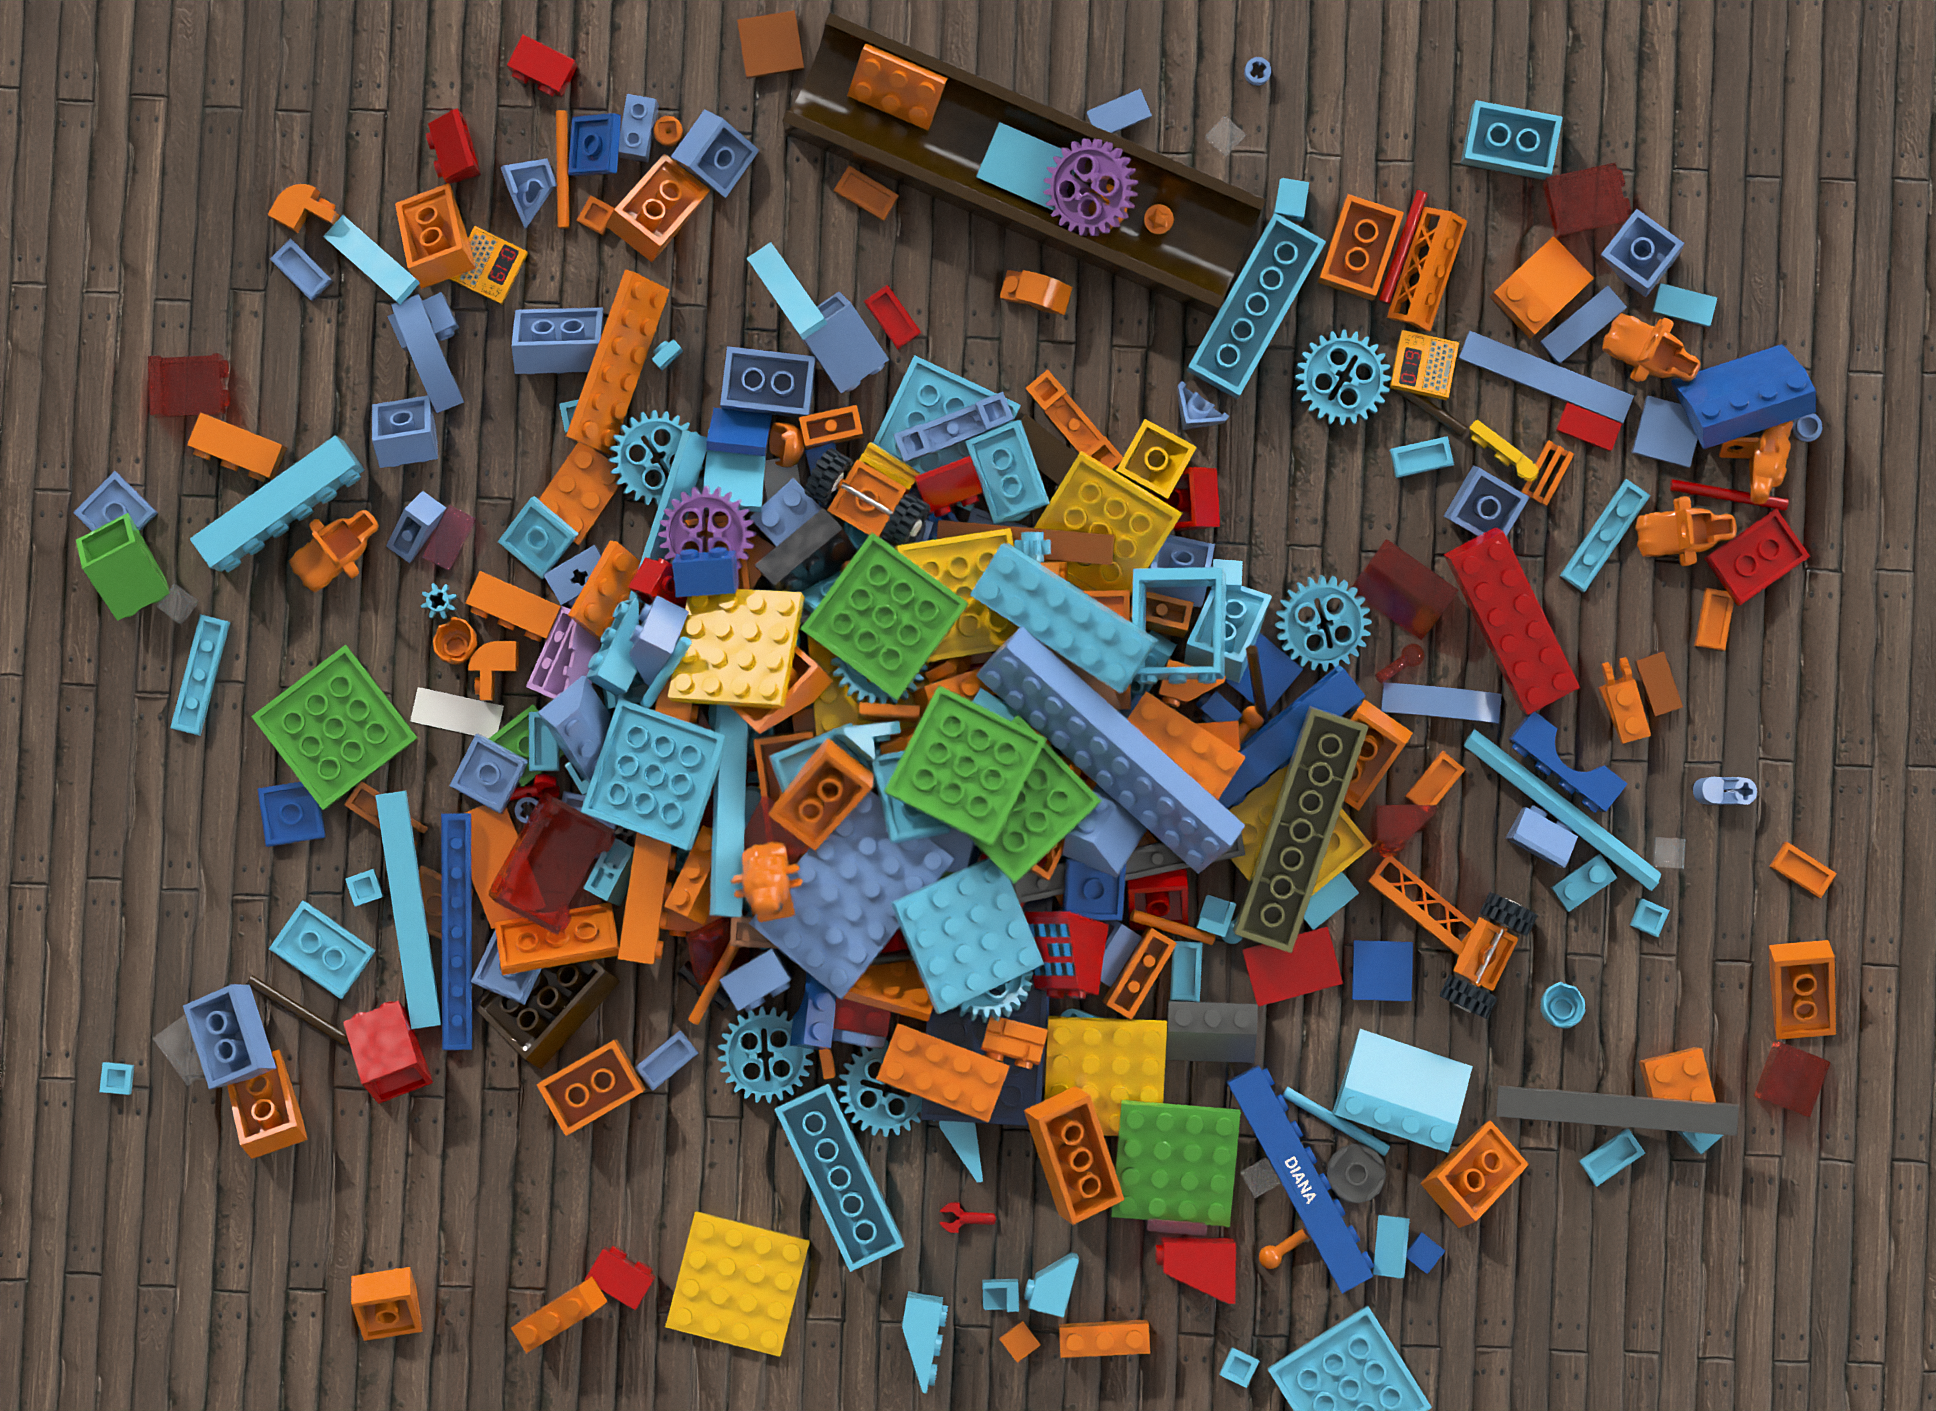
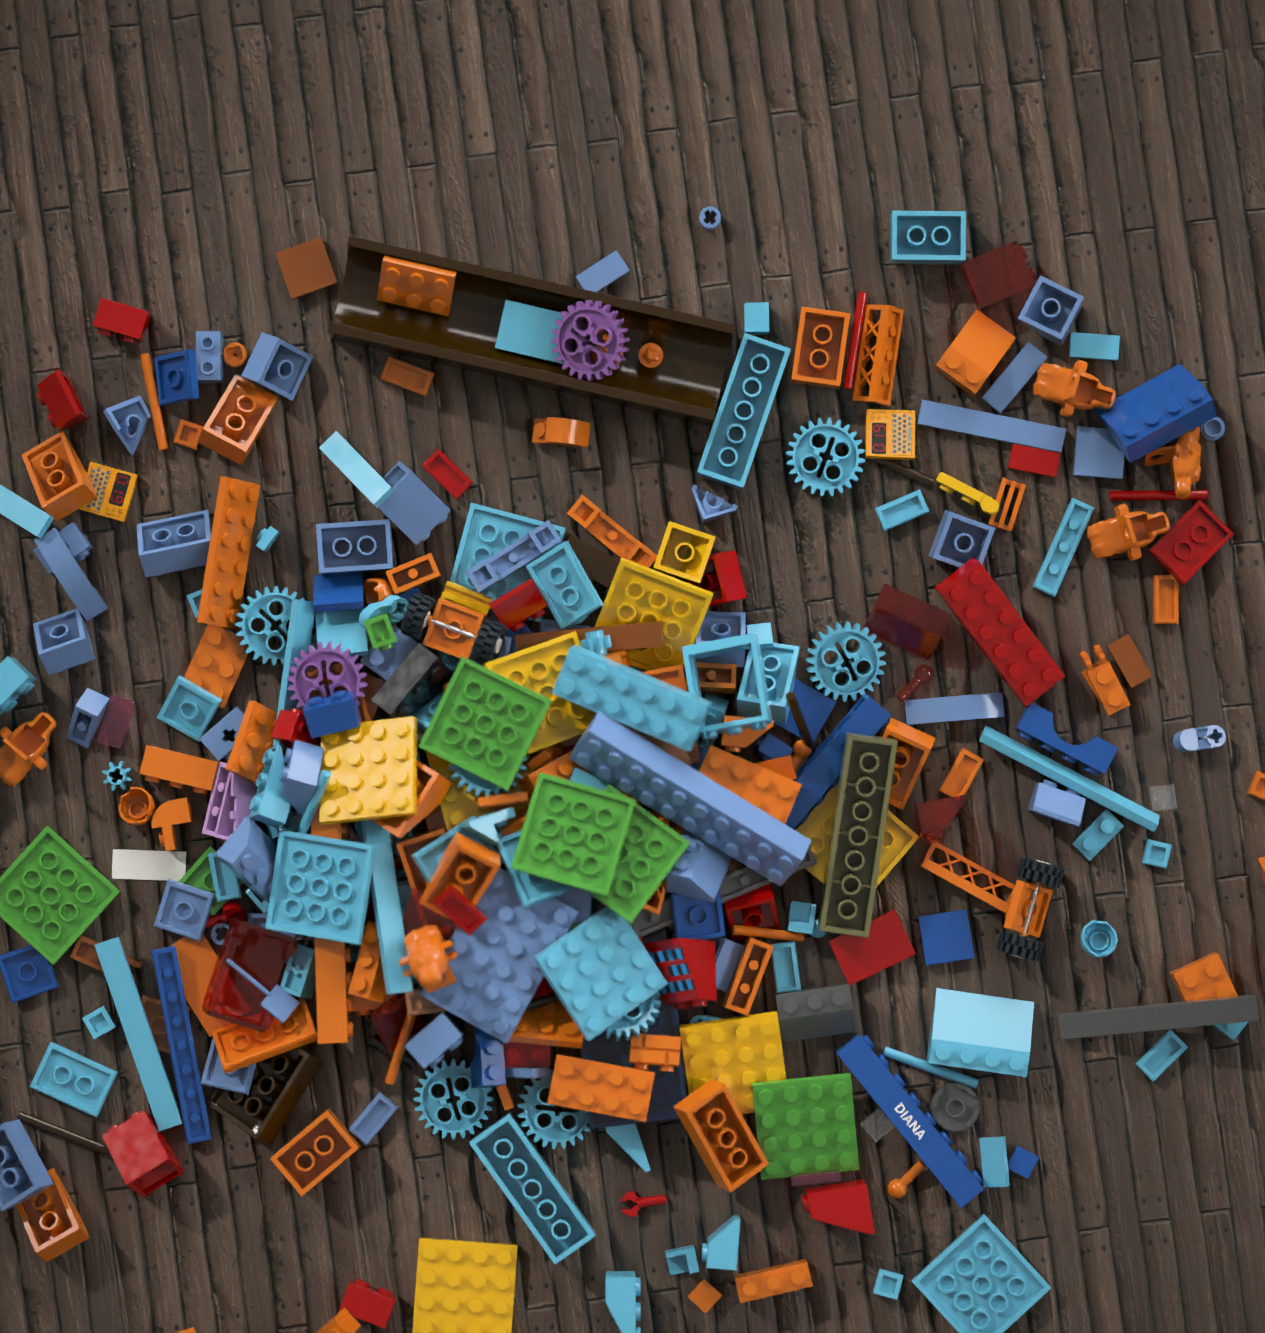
camera: 15 degrees left, 0 degrees up
clear tile [1205,115,1246,158] -> none
medium azure tile [1303,872,1359,930] -> none
orange slope [1420,1120,1529,1228] -> none
none -> medium blue piece [226,958,299,1024]
none -> medium azure piece [359,595,409,629]
none -> bright green bracket [363,613,397,652]
none -> red tile [434,884,487,936]

